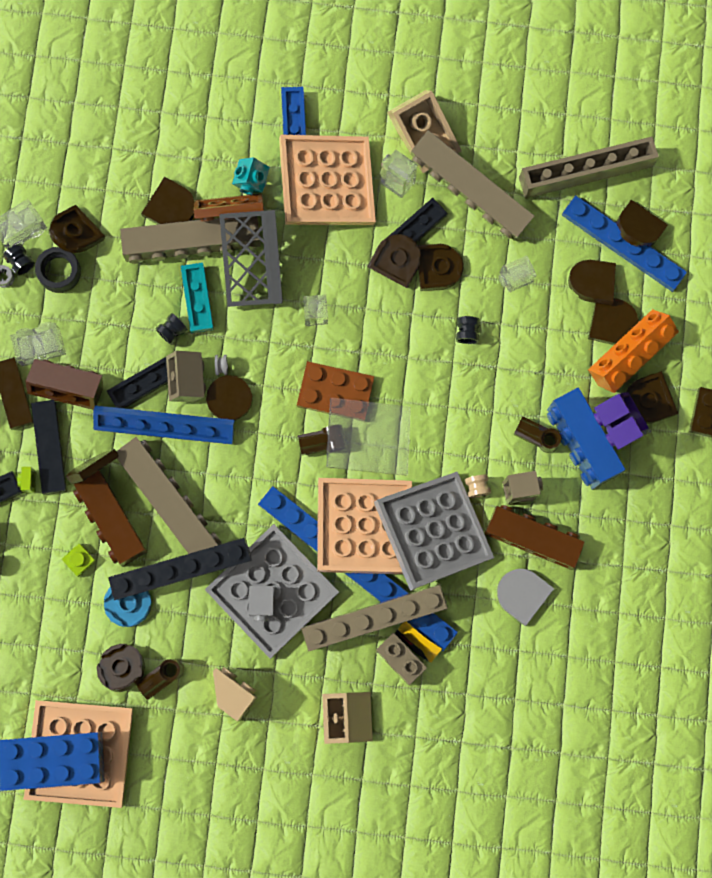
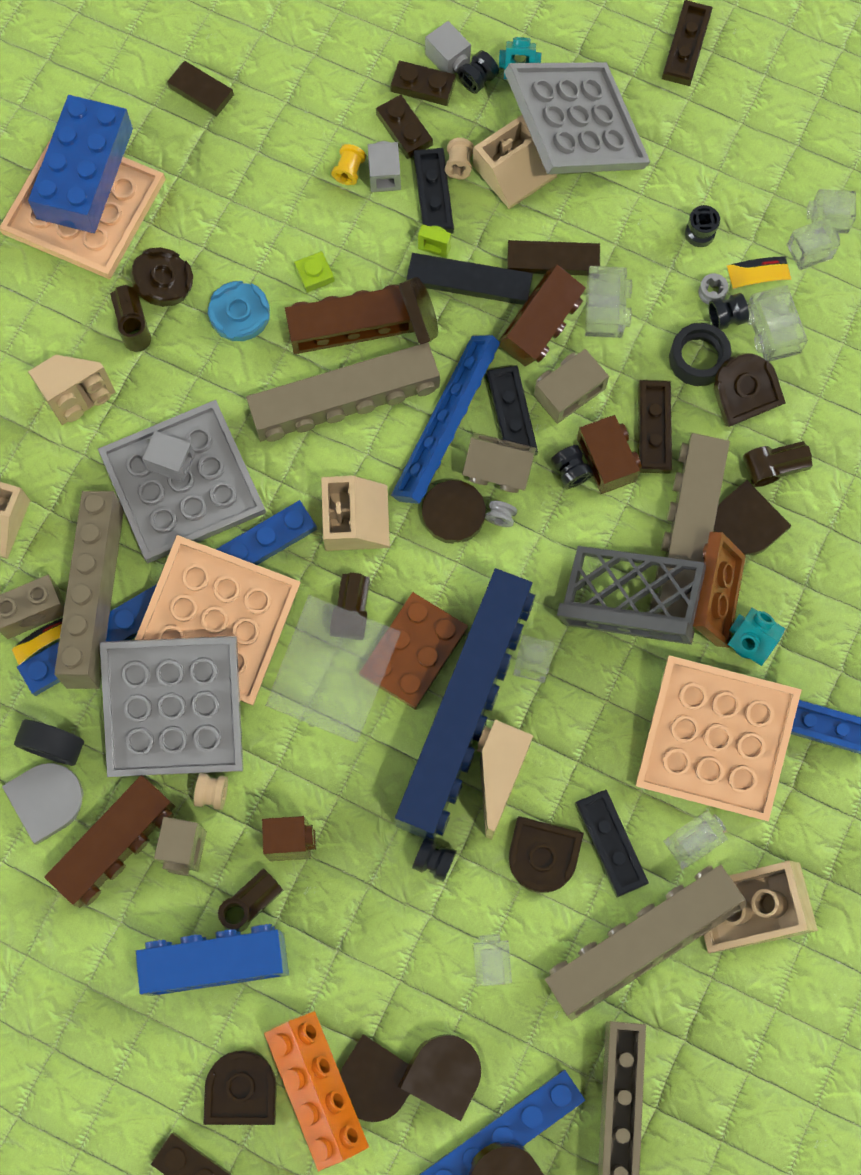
camera: 115 degrees right, 5 degrees down
black plate [108,538,252,600] -> none
teal plate [181,262,214,334] -> none
dark brown tile [368,234,421,288] -> none
dark purple piece [594,392,651,449] -> none
none -> black tyre [14,719,84,766]
none -> reddish brown brick [262,816,316,861]
none -> tan slope [321,476,390,551]
none -> dark blue brick [395,568,536,840]
none -> tan slope [477,720,533,840]
none -> dark tan brick [534,349,609,424]
none -> reddish brown brick [577,415,642,494]
none -> dark brown tile [638,380,672,474]
none -> dark brown piece [743,441,813,487]

